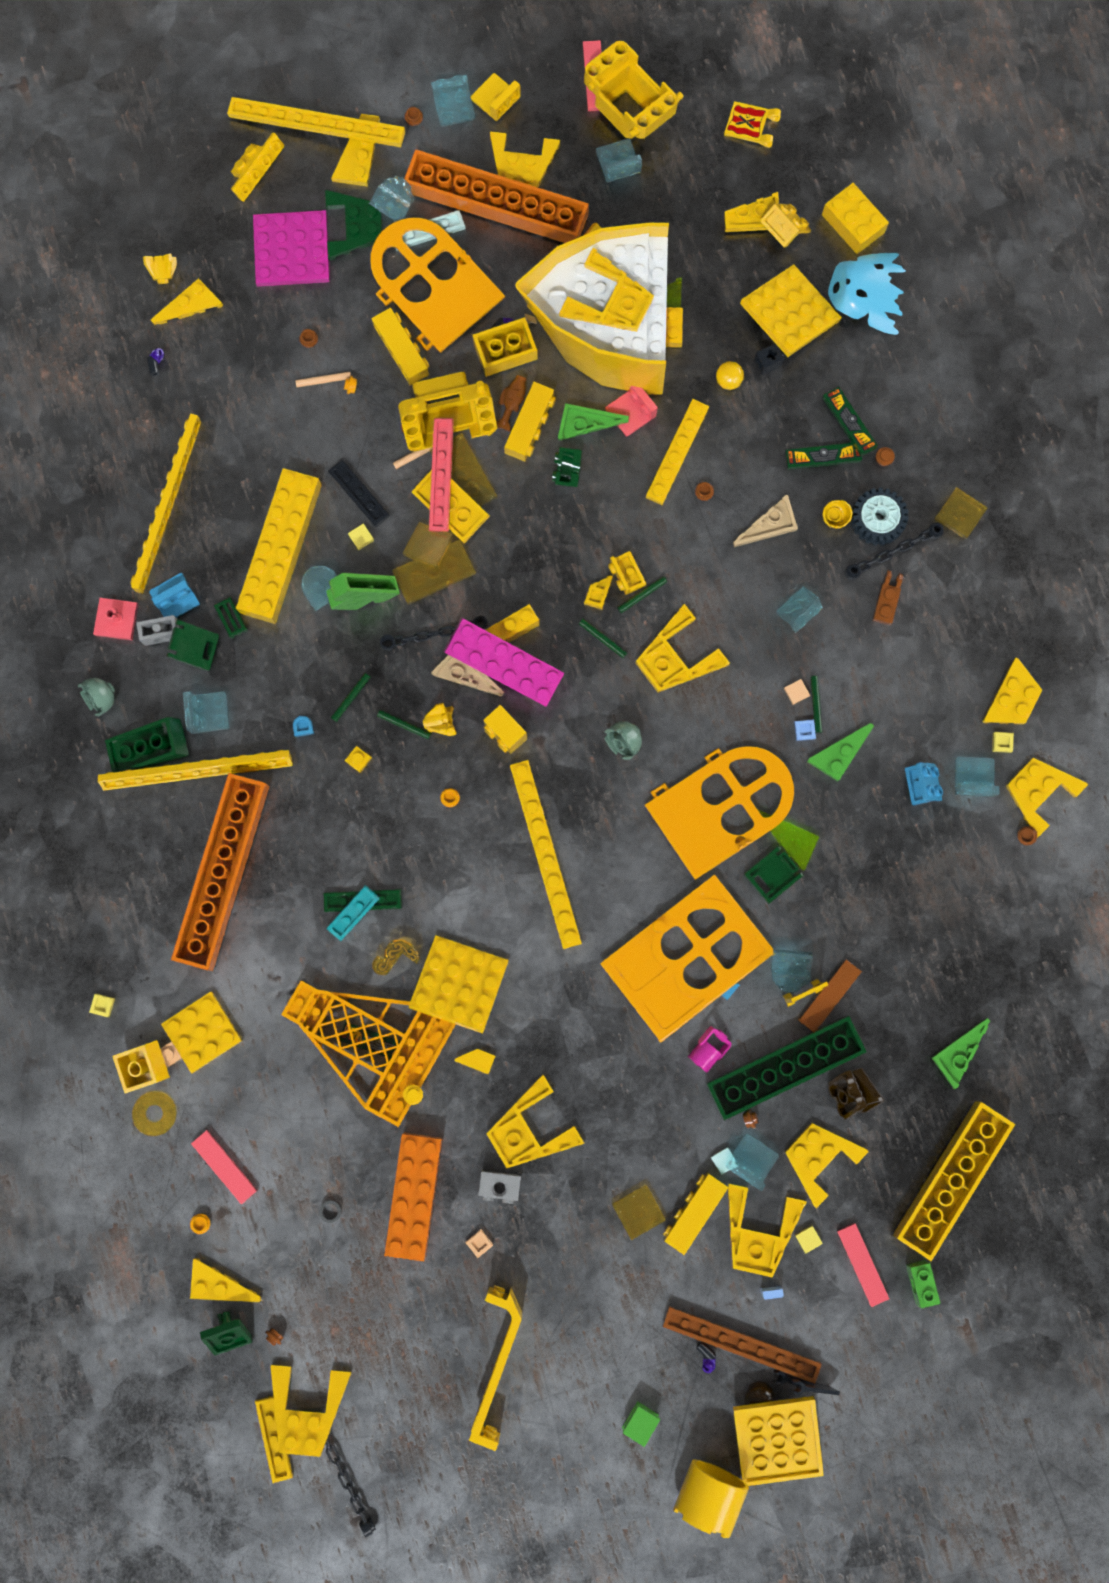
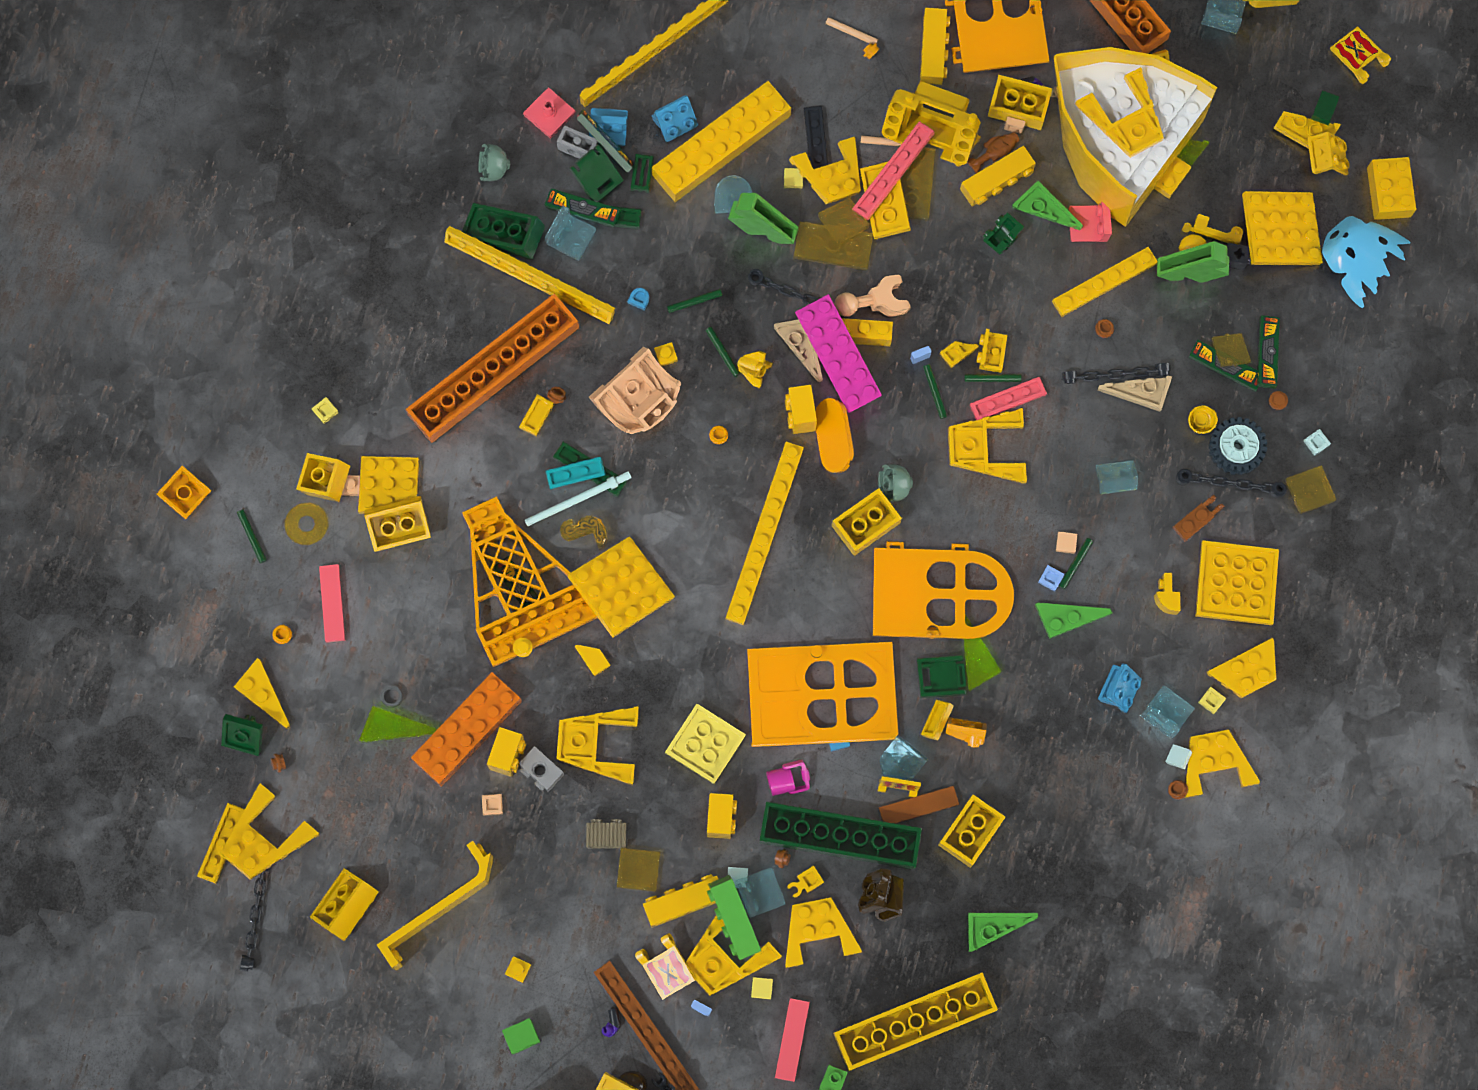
camera: 30 degrees right, 5 degrees down
none -> light orange slope [156,466,211,520]
none -> dark green bar [237,510,267,564]
none -> yellow slope [310,868,379,941]
none -> clear neon green wing [359,706,437,743]
none -> yellow brick [364,496,431,552]
none -> yellow brick [487,727,526,777]
none -> yellow plate [505,956,532,983]
none -> yellow tile [519,394,554,437]
none -> light aqua bar [525,471,631,526]
none -> tile [545,188,621,228]
none -> dark orange plate [547,386,566,404]
none -> tile [577,109,634,172]
none -> dark tan brick [586,819,626,848]
none -> light nougat piece [589,347,681,434]
none -> dark green tile [602,206,642,229]
none -> flag [635,933,696,1000]
none -> dark azure bracket [652,95,698,142]
none -> light yellow plate [665,704,746,784]
none -> yellow brick [707,793,737,839]
none -> bright green brick [707,875,761,960]
none -> yellow plate [787,866,824,898]
none -> yellow wing [789,137,861,204]
none -> light orange tile [815,398,854,473]
none -> yellow brick [832,488,902,556]
none -> light nougat piece [834,275,911,317]
none -> light blue tile [910,346,931,364]
none -> yellow tile [921,700,954,741]
none -> yellow brick [938,795,1005,868]
none -> light orange slope [946,717,987,747]
none -> coral tile [970,377,1047,420]
none -> light nougat tile [1004,117,1026,134]
none -> black piece [1062,363,1171,384]
none -> yellow brick [1154,573,1181,615]
none -> bright green brick [1157,241,1229,283]
none -> light aqua tile [1165,744,1192,769]
none -> yellow piece [1182,214,1243,245]
none -> yellow plate [1195,541,1279,625]
none -> clear yellow piece [1212,333,1251,367]
none -> light aqua tile [1304,429,1331,456]
none -> dark green tile [1311,90,1340,126]

